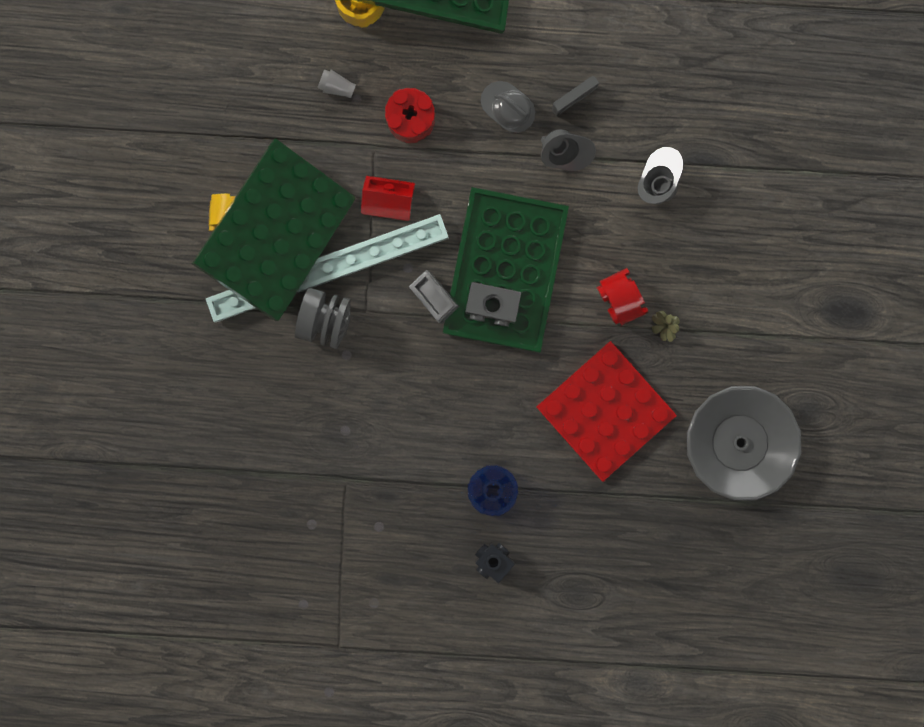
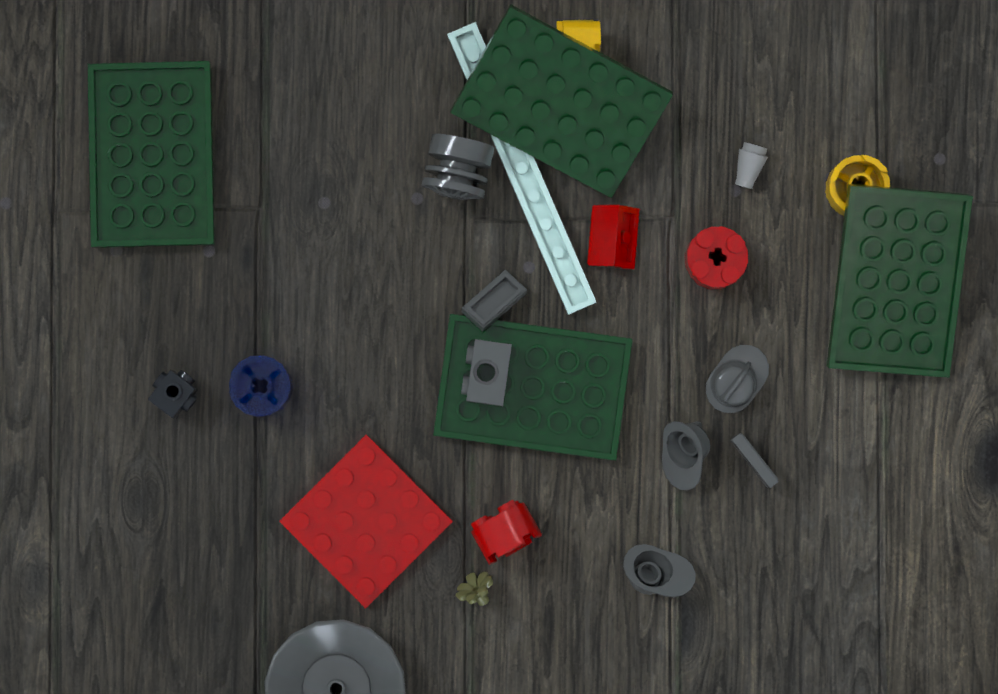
camera: 85 degrees right, 0 degrees up
none -> dark green plate [88,61,215,248]

